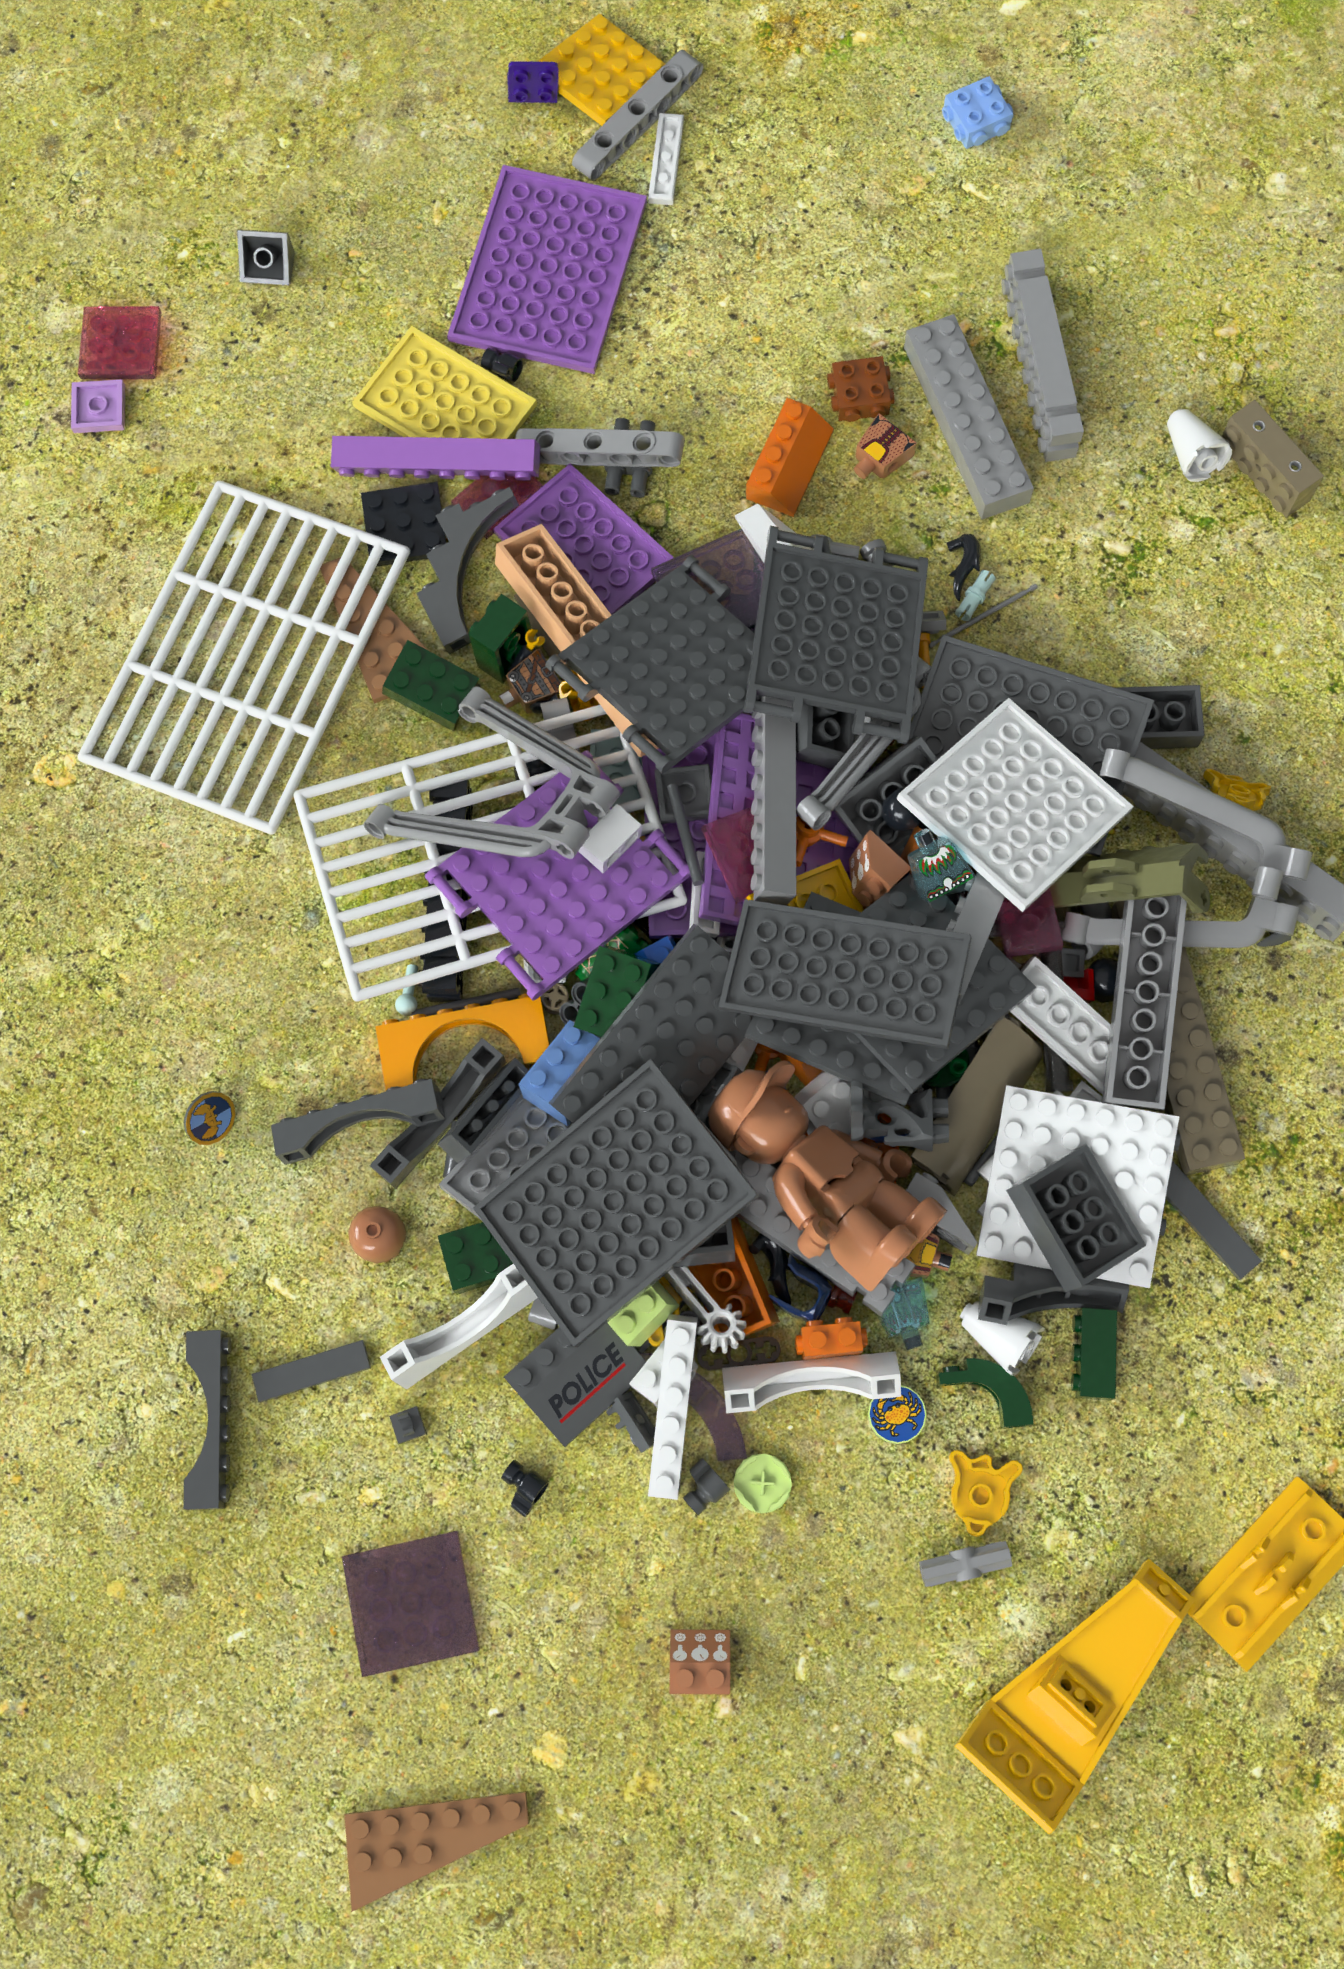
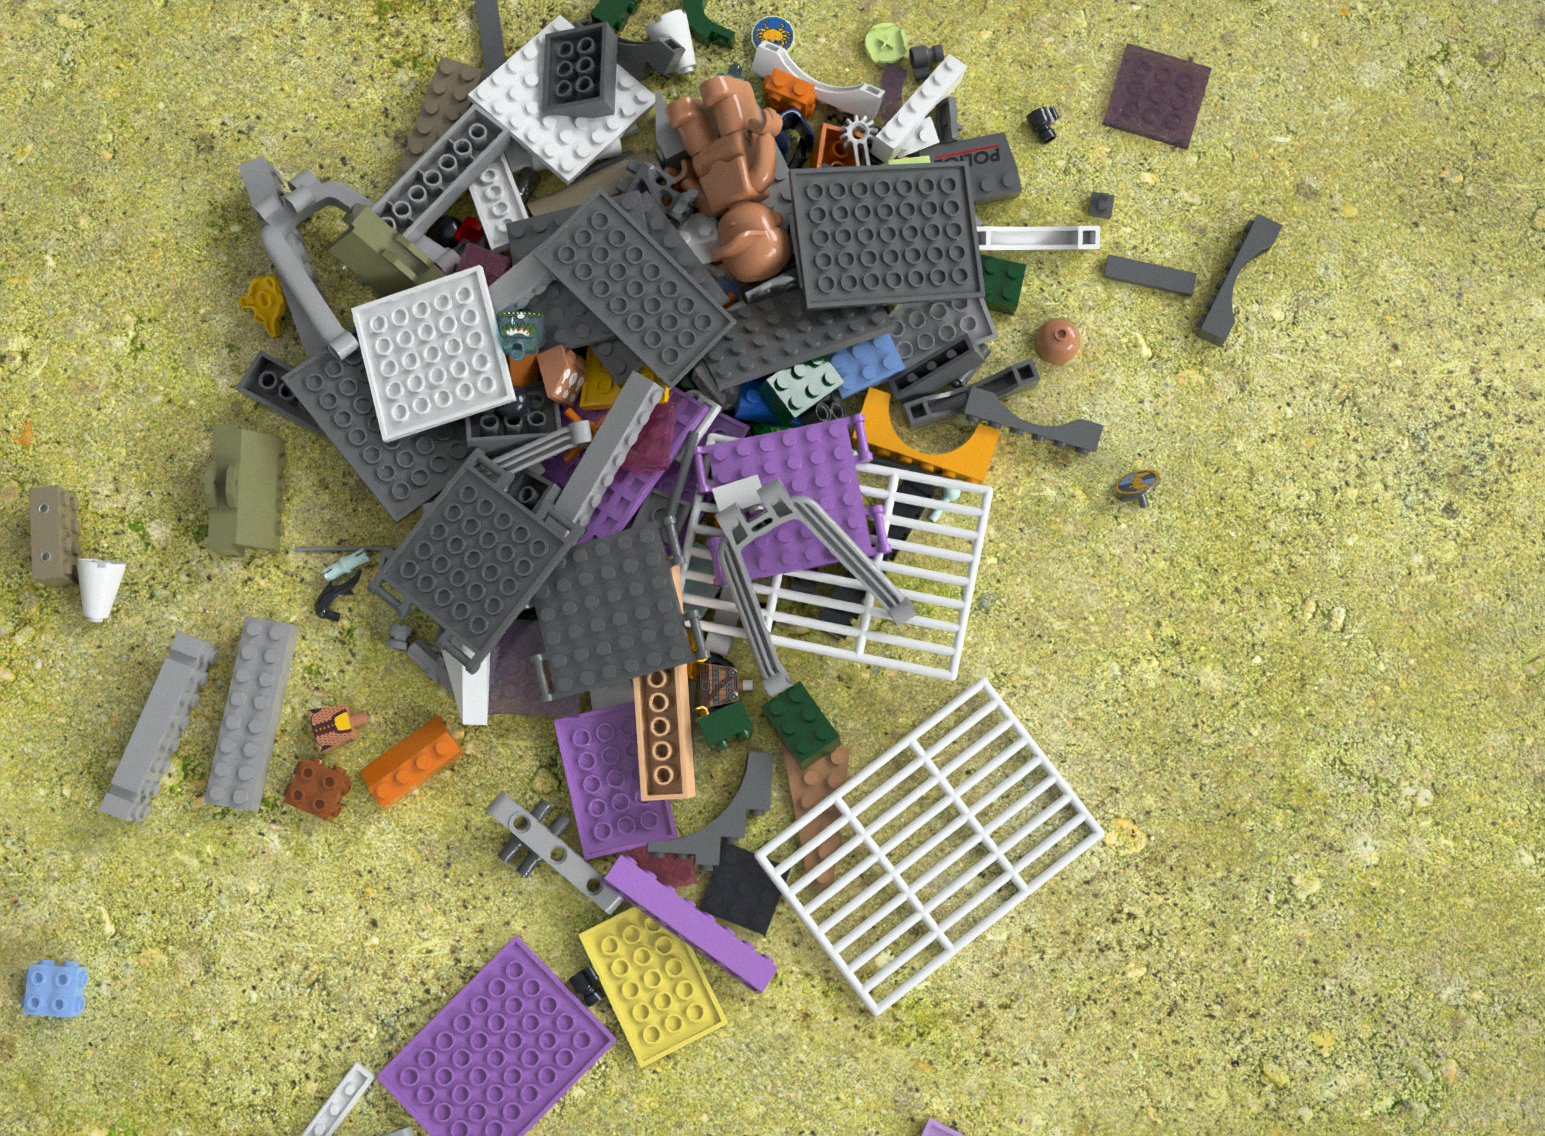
camera: 155 degrees left, 5 degrees up
none -> olive piece [204,424,287,558]

